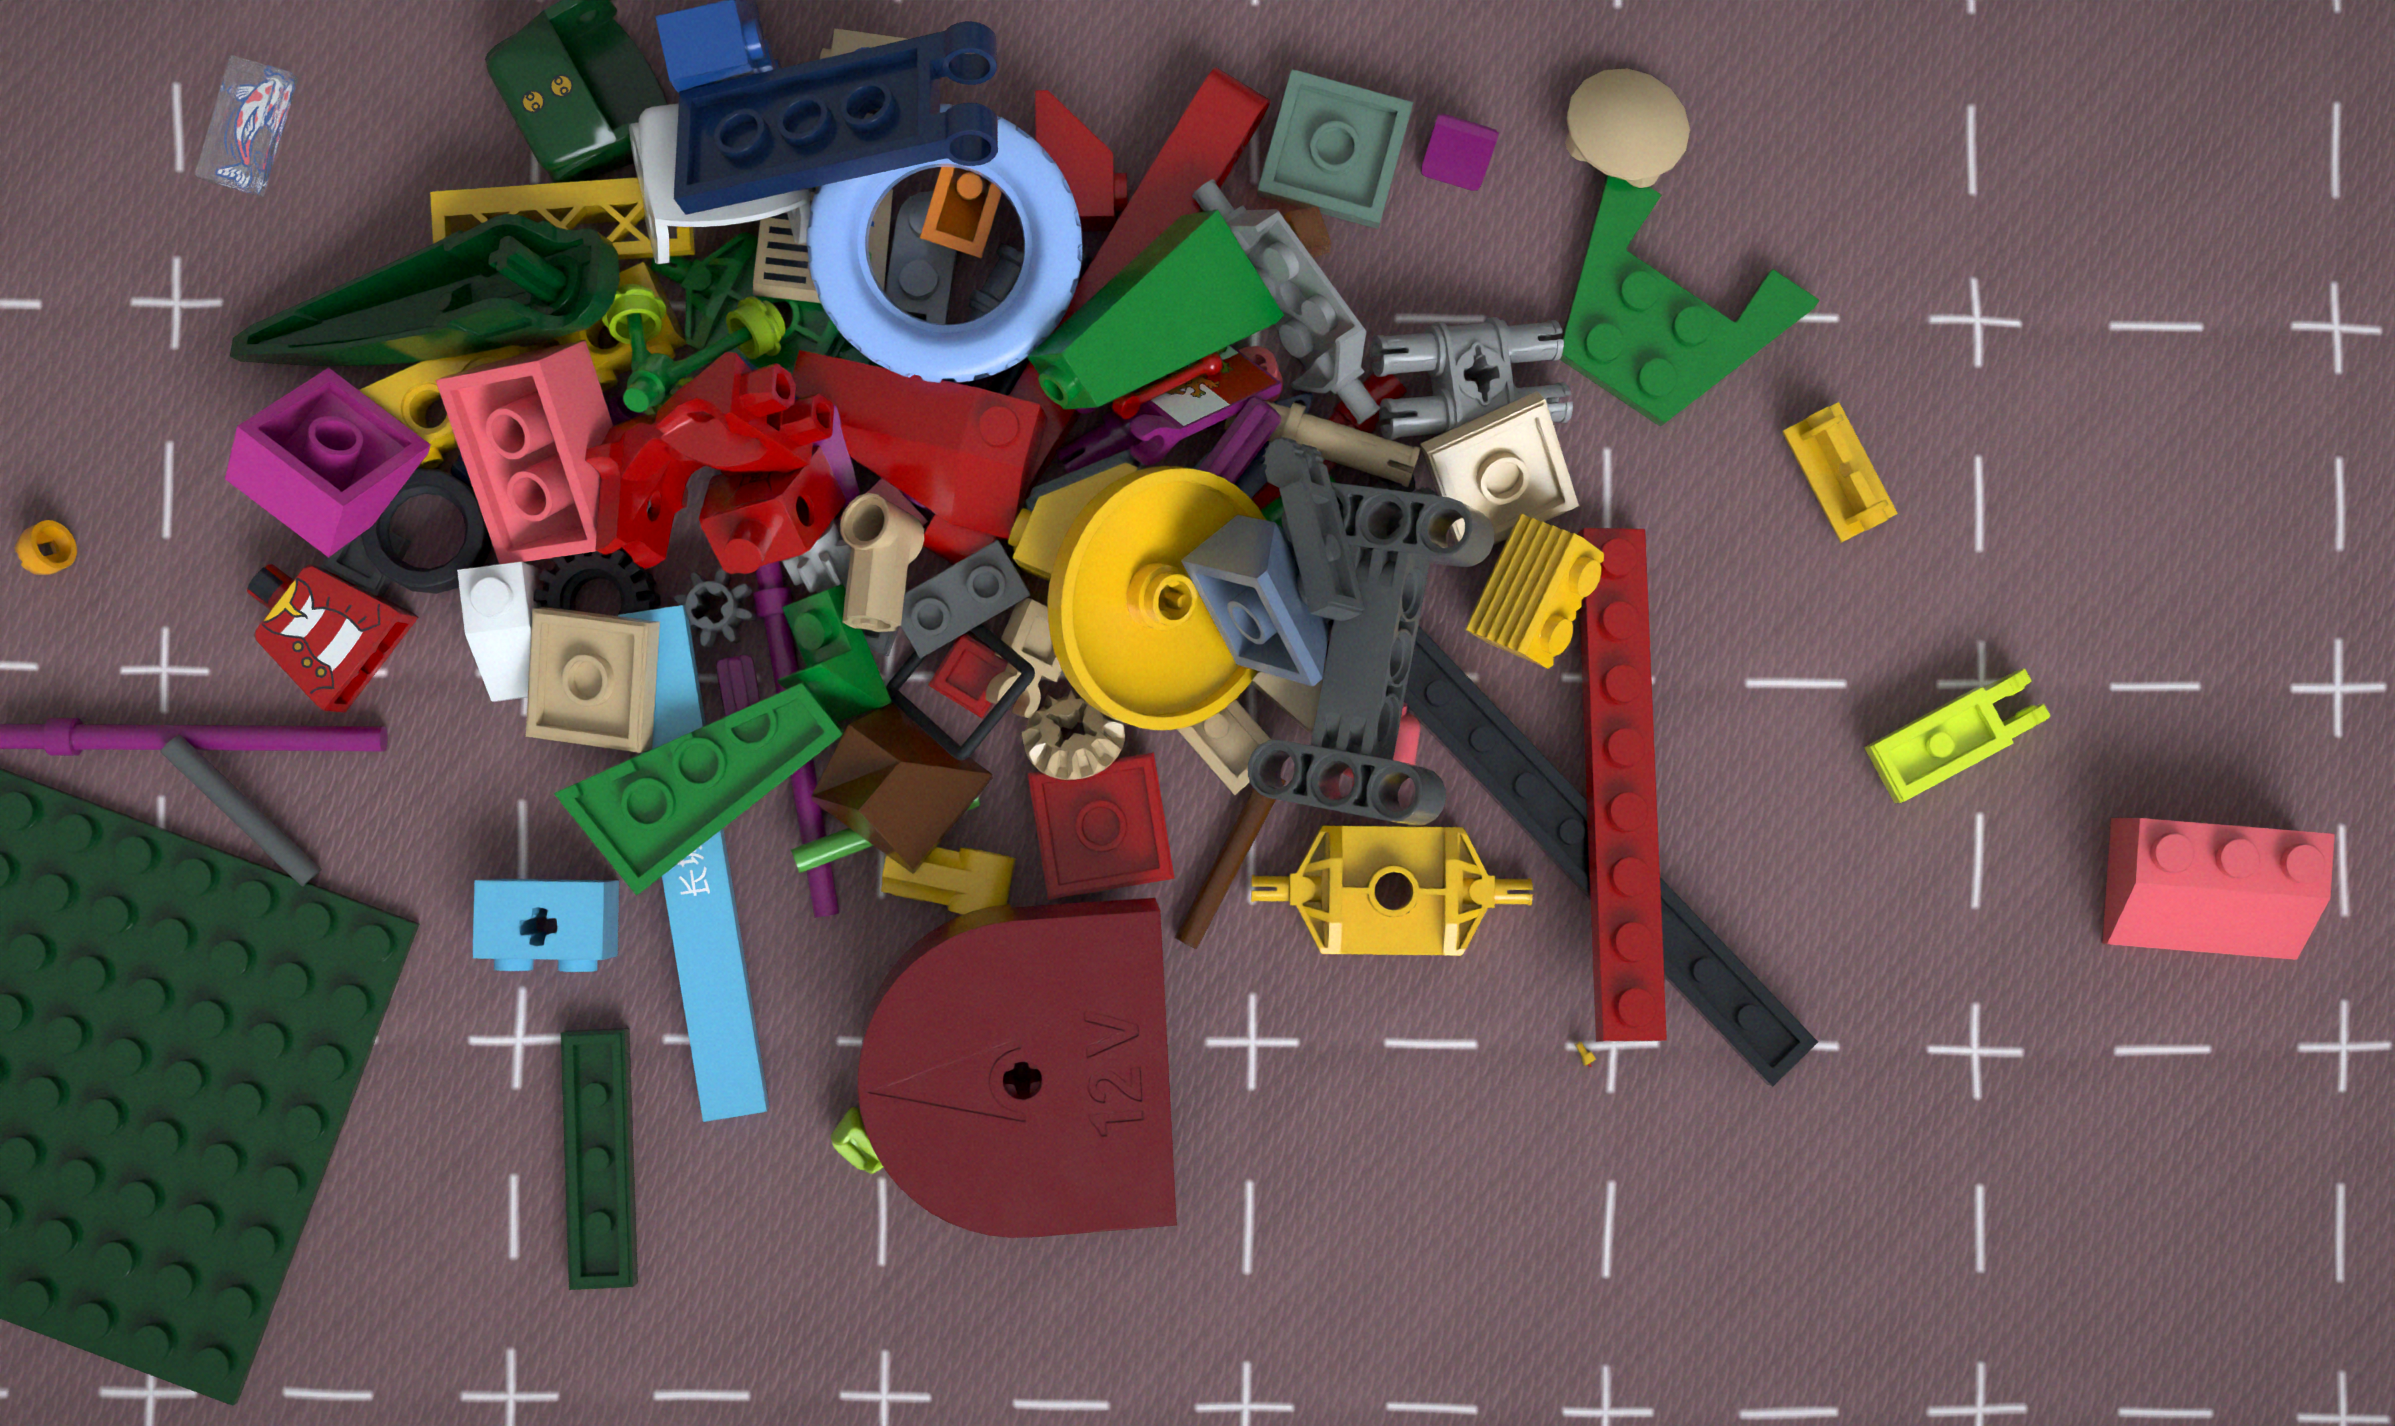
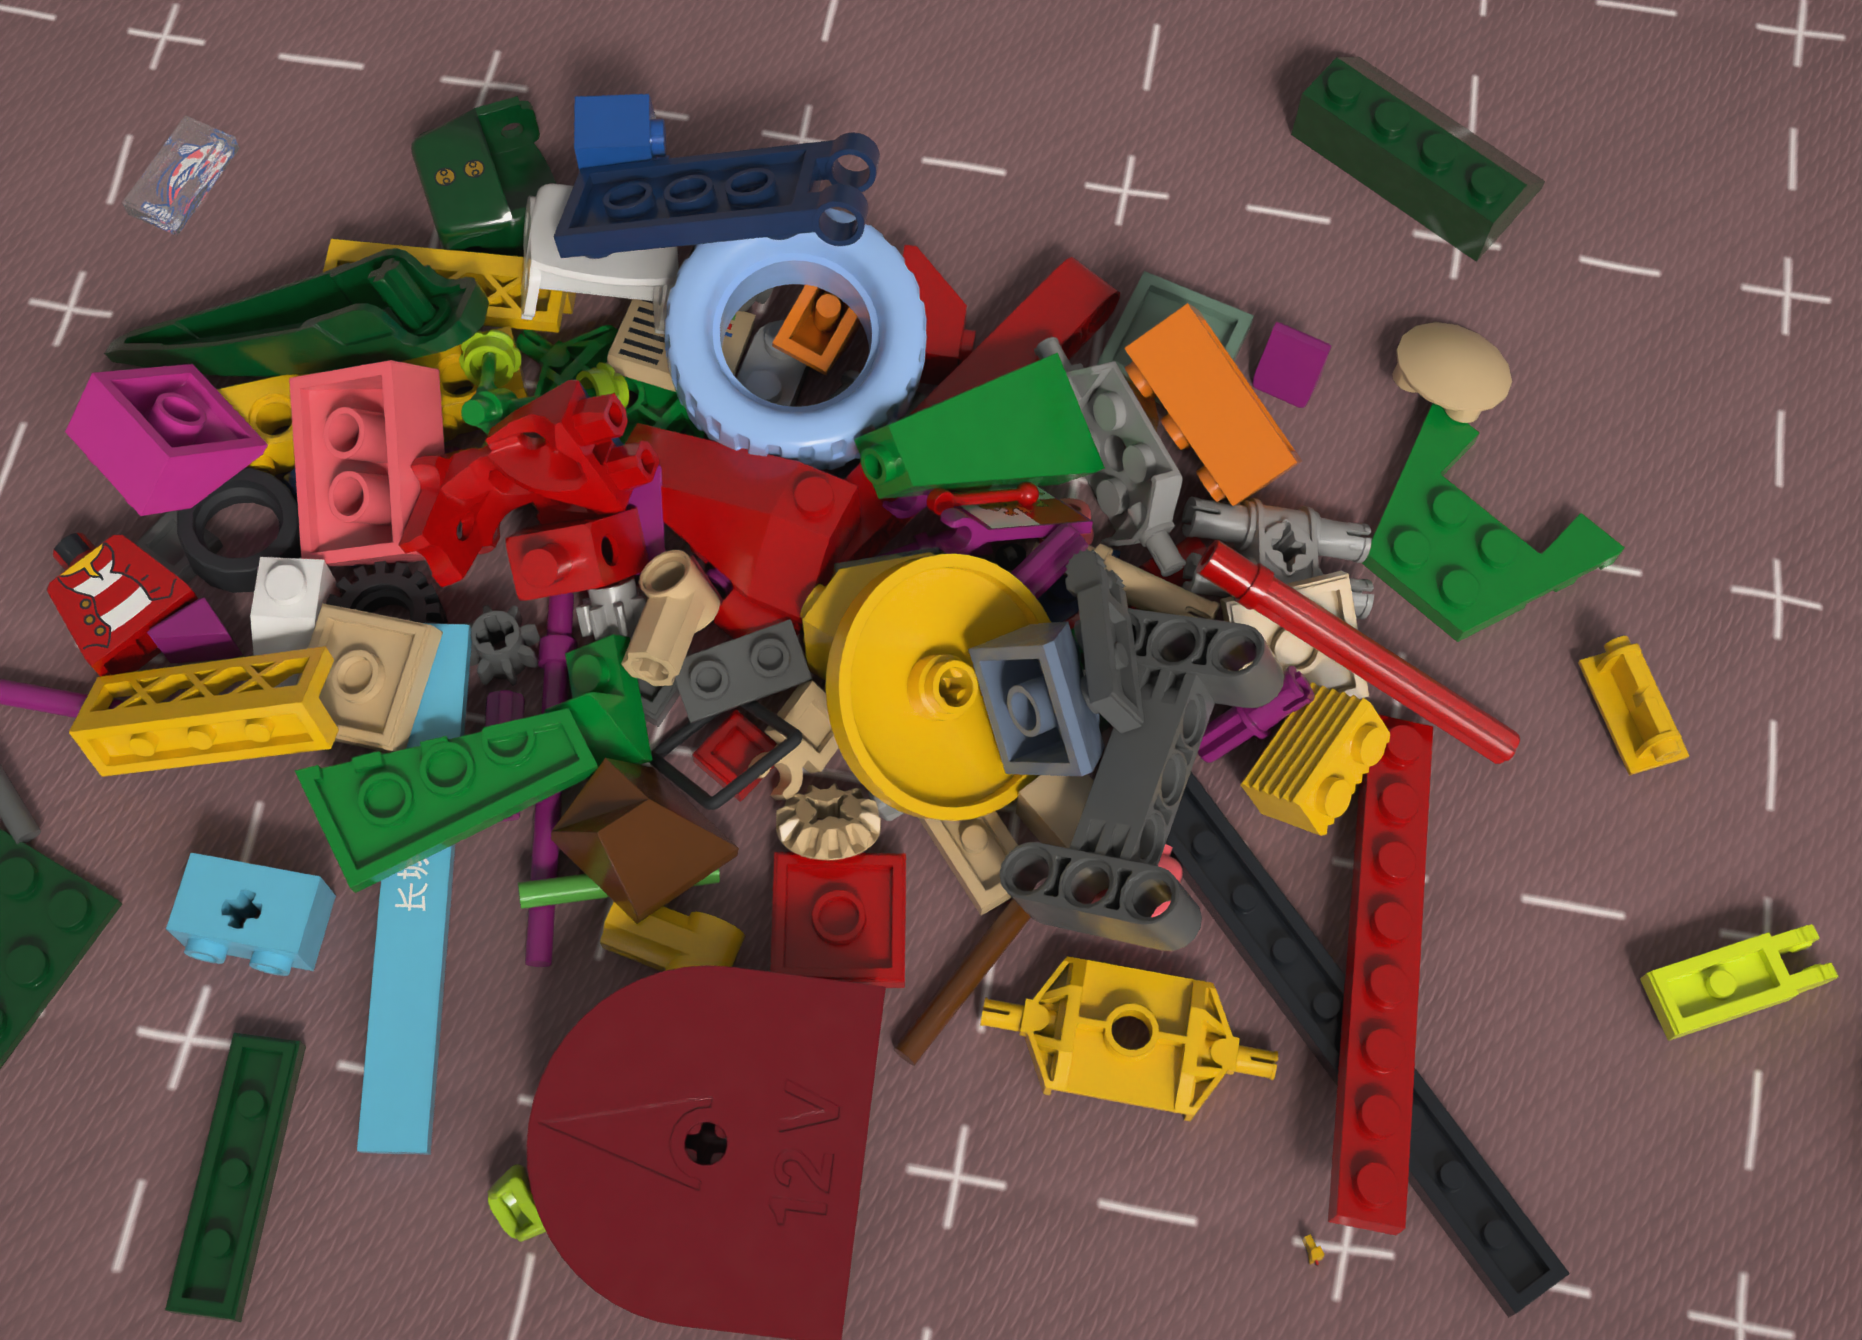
camera: 10 degrees right, 20 degrees down
none -> yellow fence [69,646,339,777]
none -> magenta slope [148,597,243,664]
none -> orange piece [1124,303,1302,506]
none -> red axle [1196,540,1520,764]
none -> magenta axle [1198,665,1315,763]

